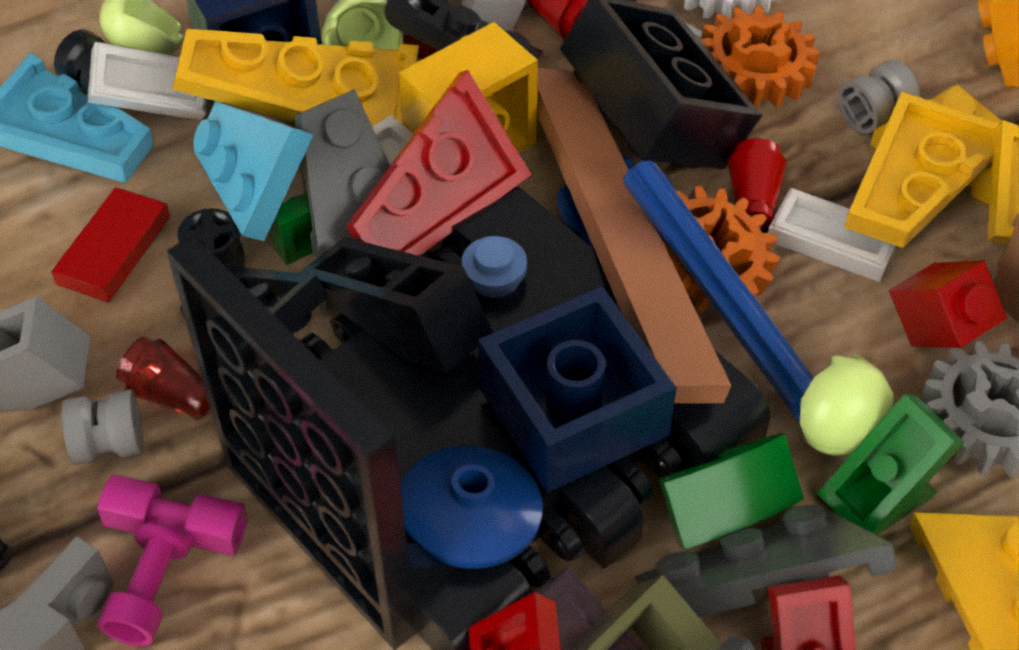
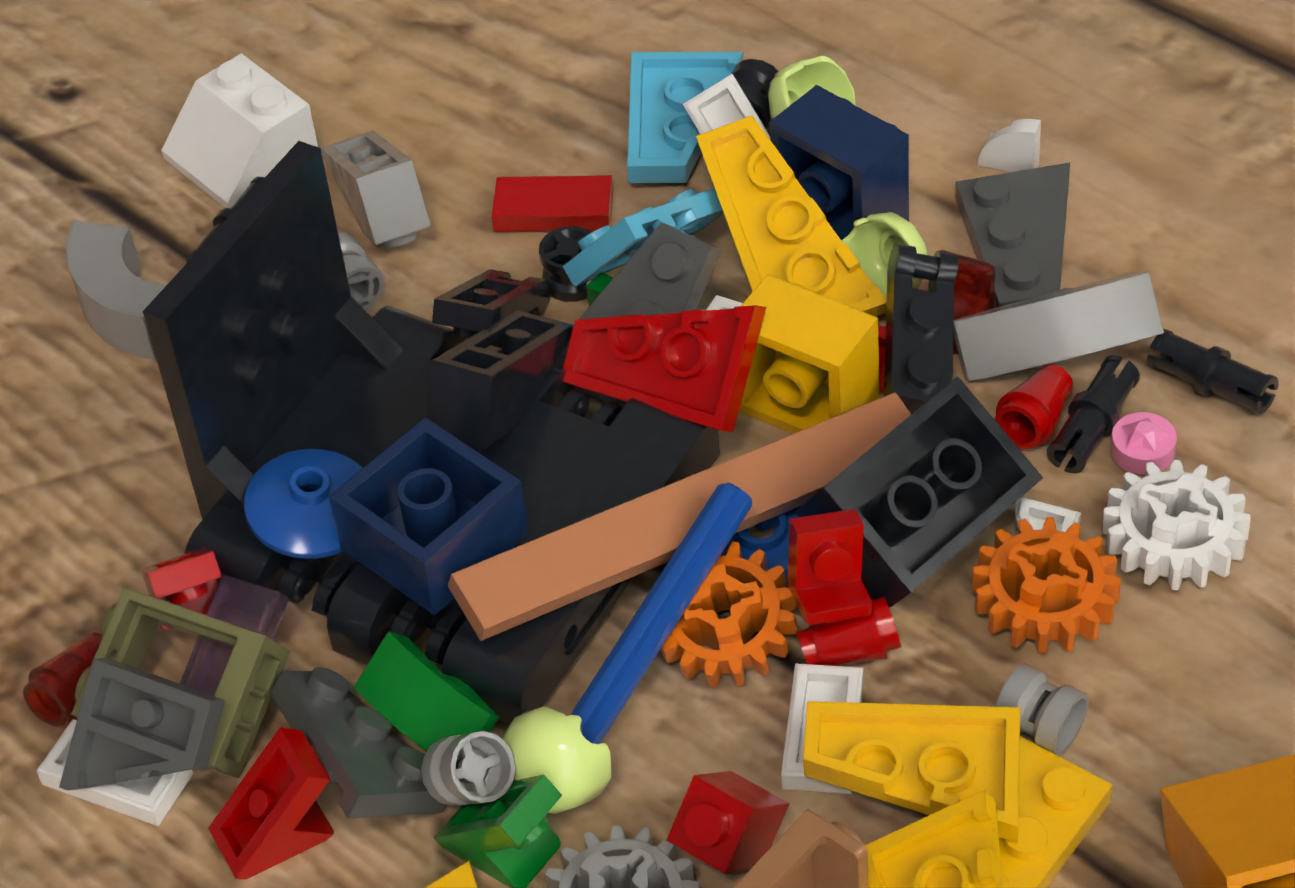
camera: 75 degrees right, 5 degrees down
clear red cone [116,336,210,421] -> none
medium blue plate [462,236,527,298] -> none
none -> light grey wheel [421,731,516,806]
none -> red bracket [788,509,872,625]

